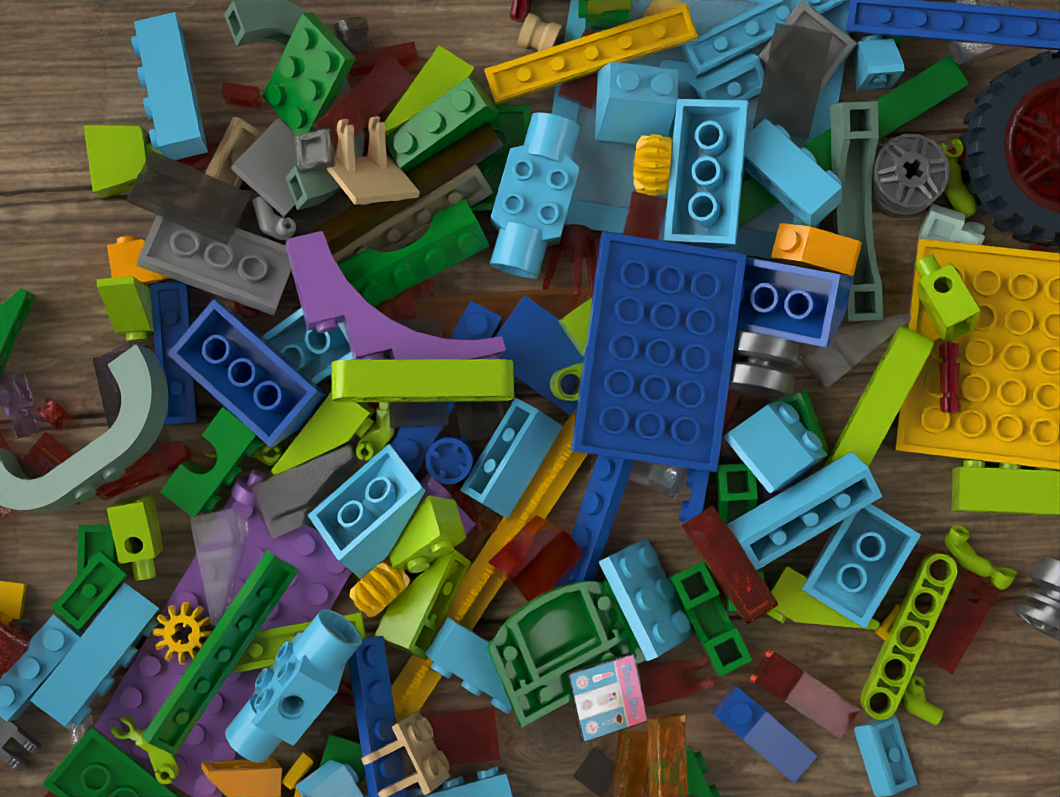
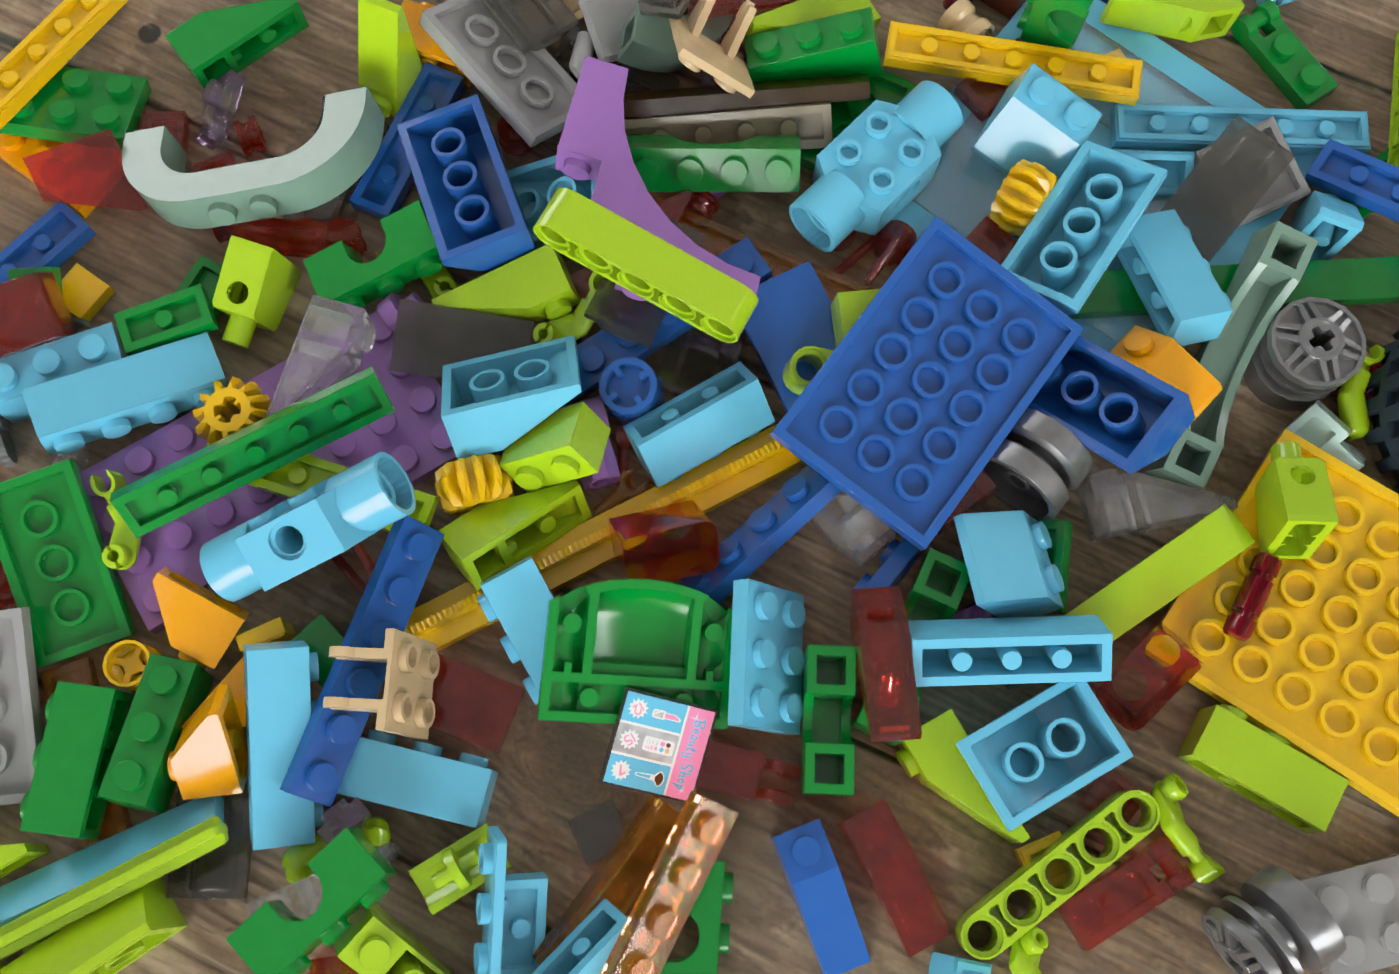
camera: 30 degrees right, 10 degrees down
none -> clear red piece [1095,620,1203,731]

